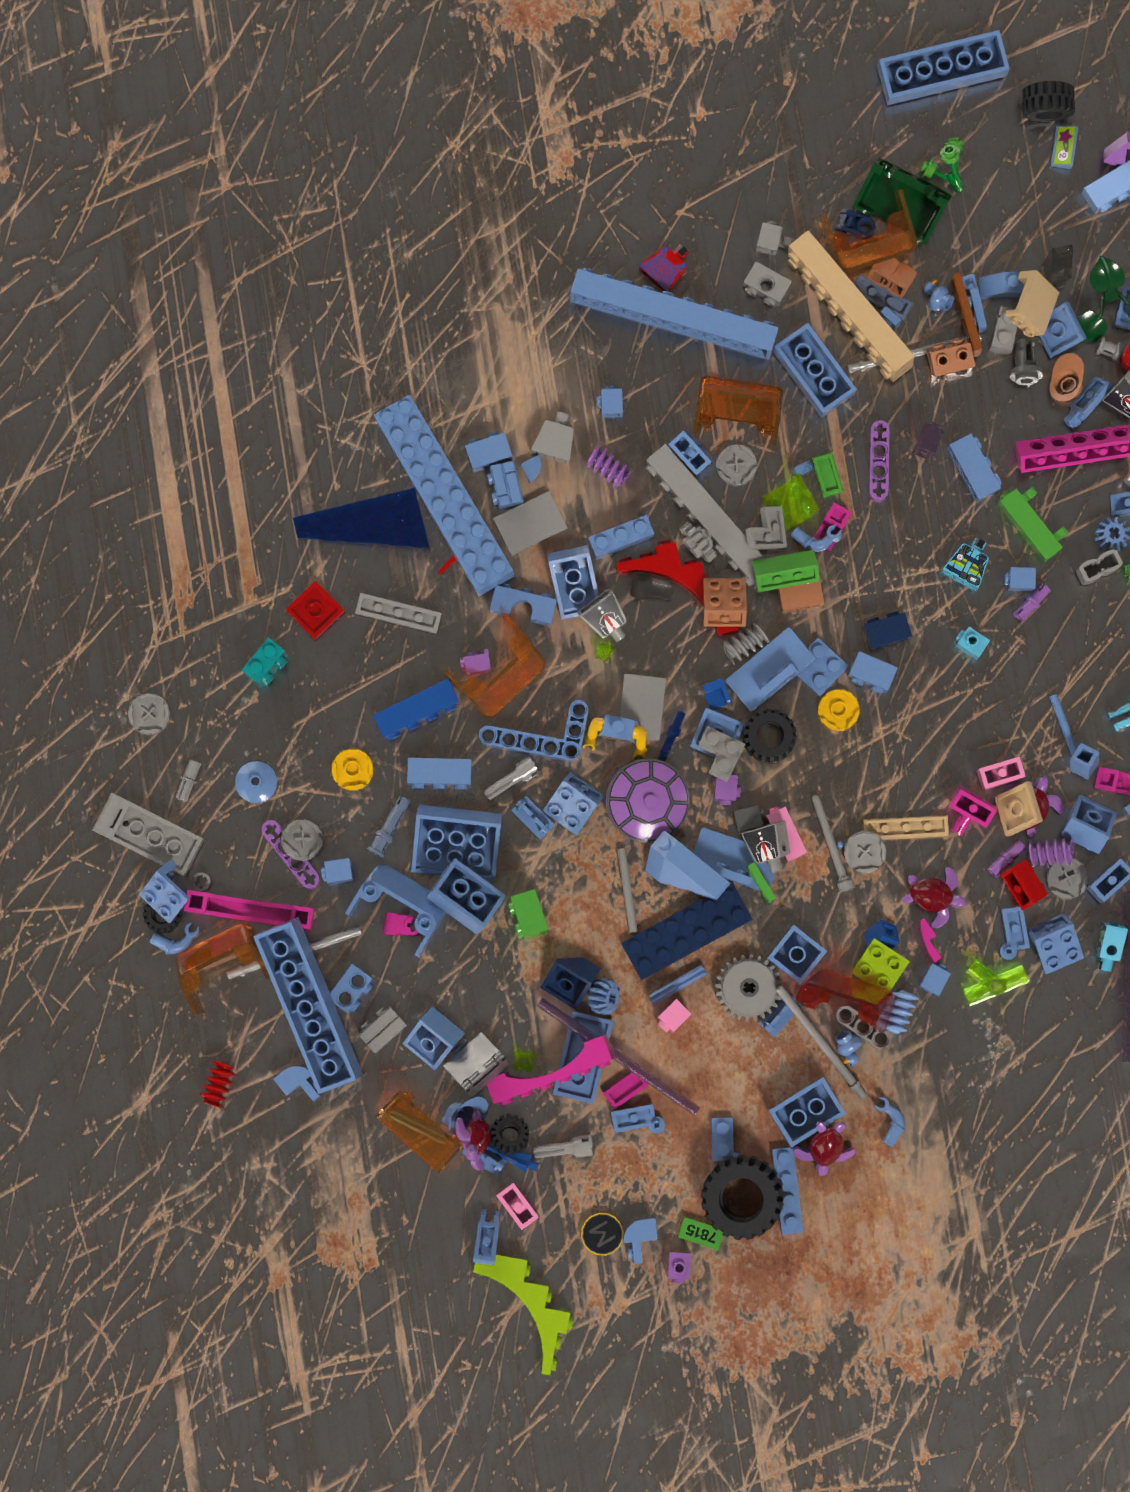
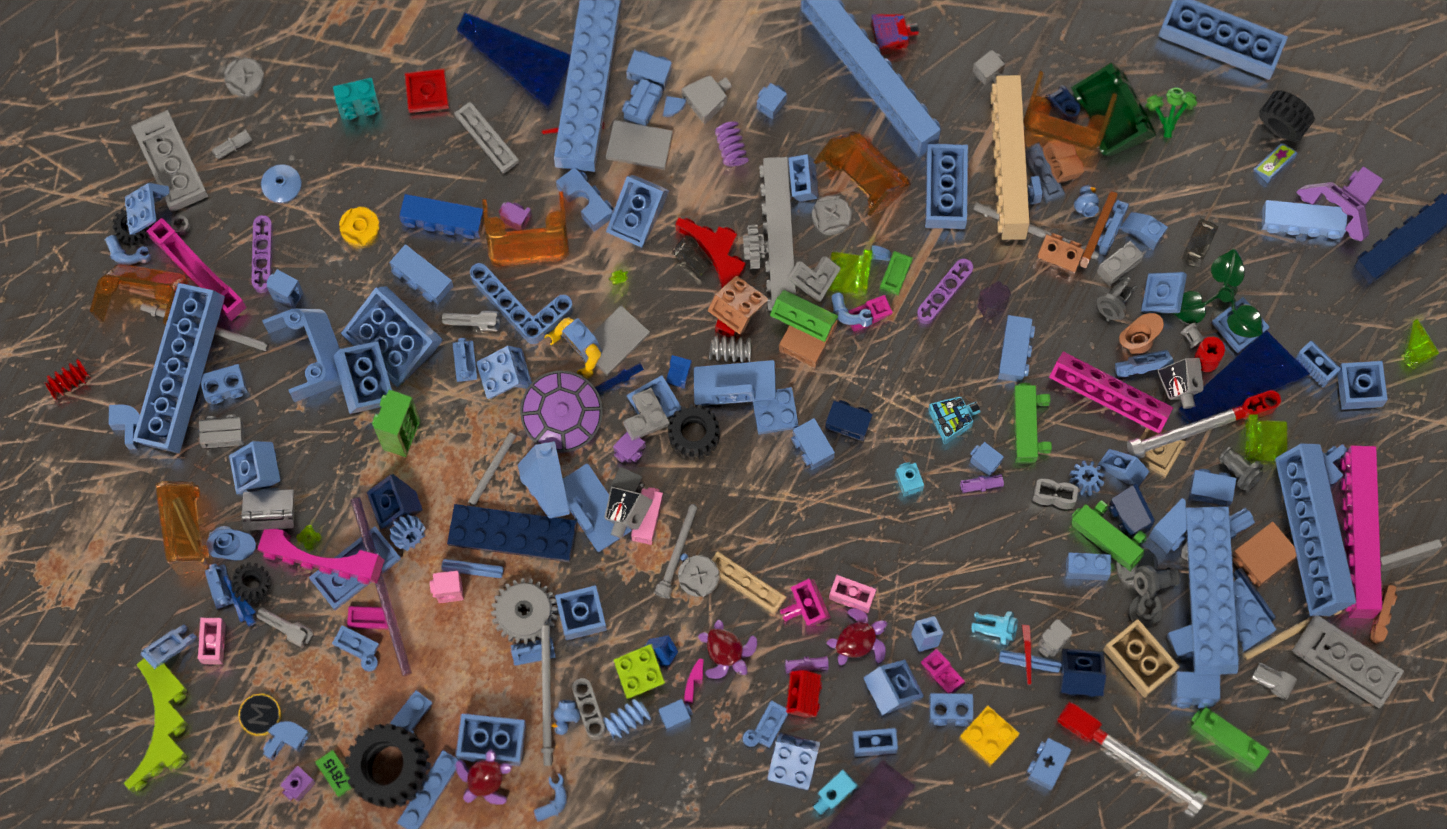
camera: 40 degrees right, 10 degrees down
light grey tile [281,819,323,861] -> none
sand blue pin [366,795,411,858] -> none
dark pink piece [383,912,421,936] -> none
animal [455,1110,491,1170] -> none
torso [577,588,627,642] -> none
medium blue brick [588,515,654,560] -> none
light grey brick [743,261,792,307] -> none
bright green tile [747,862,776,903] -> none
clear red windscreen [795,969,895,1034] -> none
yellow tile [818,689,860,731] -> none
clear neon green piece [963,959,1029,1007] -> none
tan tile [994,781,1043,836] -> none
tan panel [1005,270,1060,337] -> none
medium lavender piece [1029,838,1074,866] -> none
light grey tile [1046,858,1089,899] -> none
medium blue bar [1049,694,1077,756] -> none

